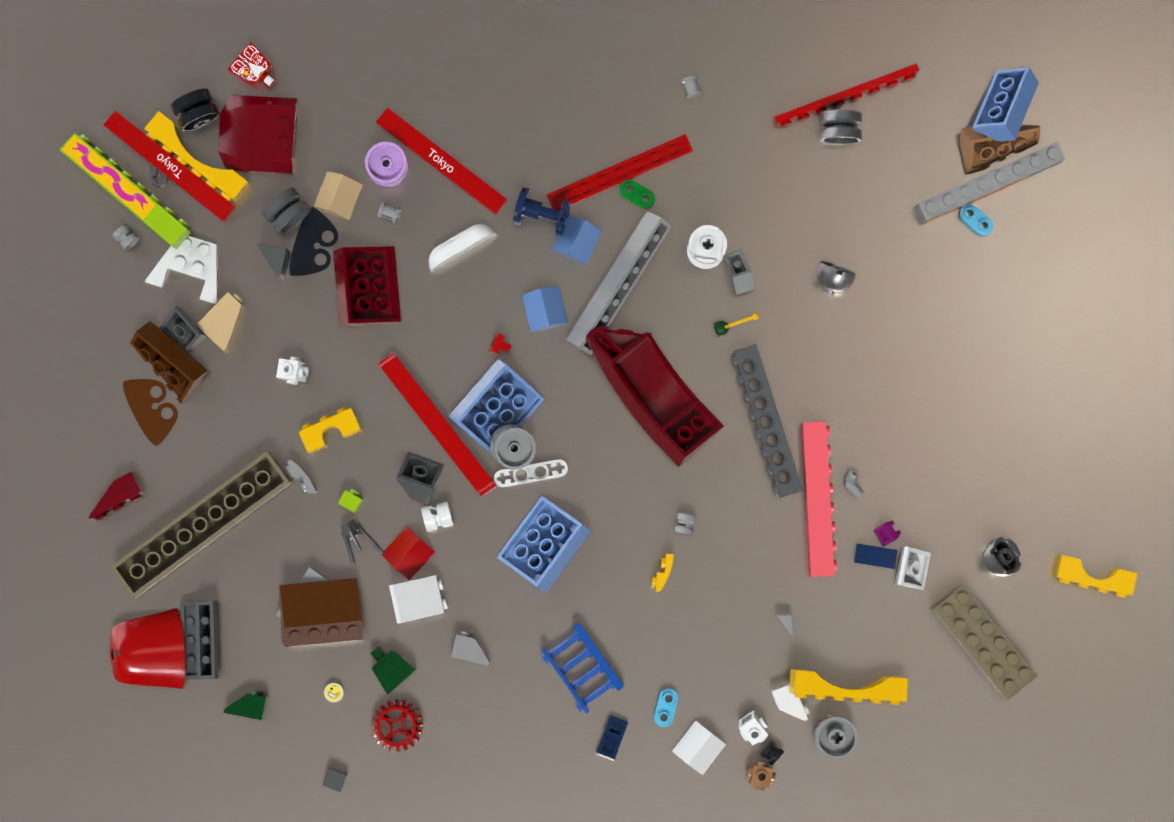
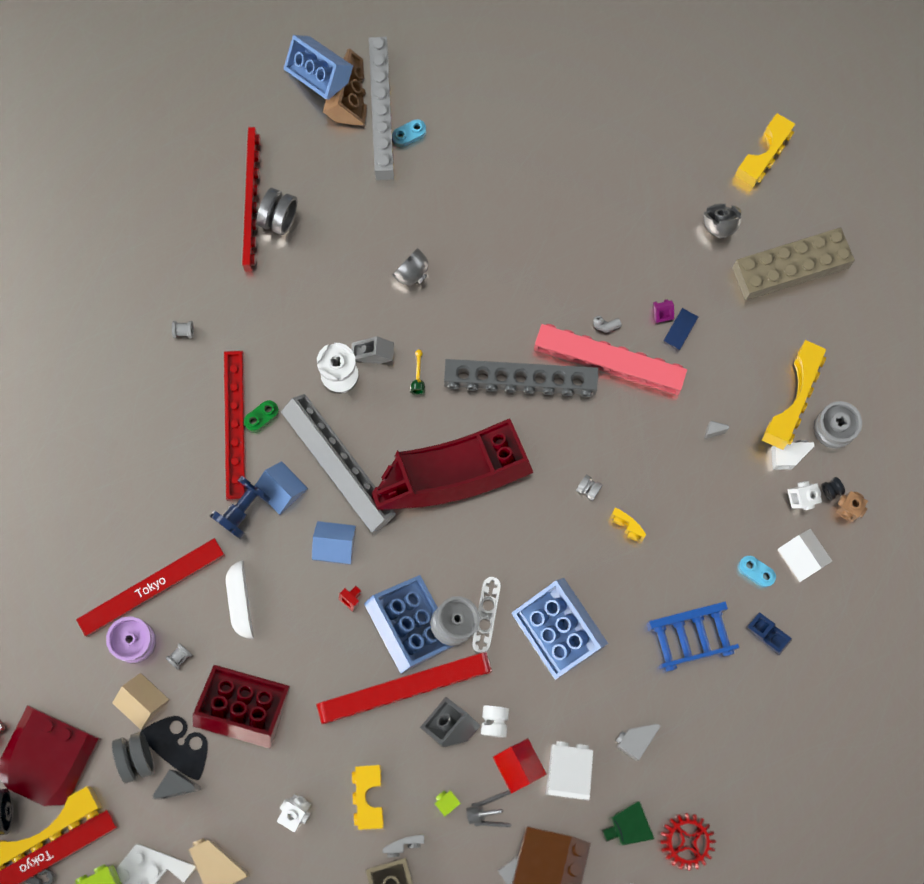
camera: 70 degrees left, 10 degrees down
white slope [894,546,931,590] -> none

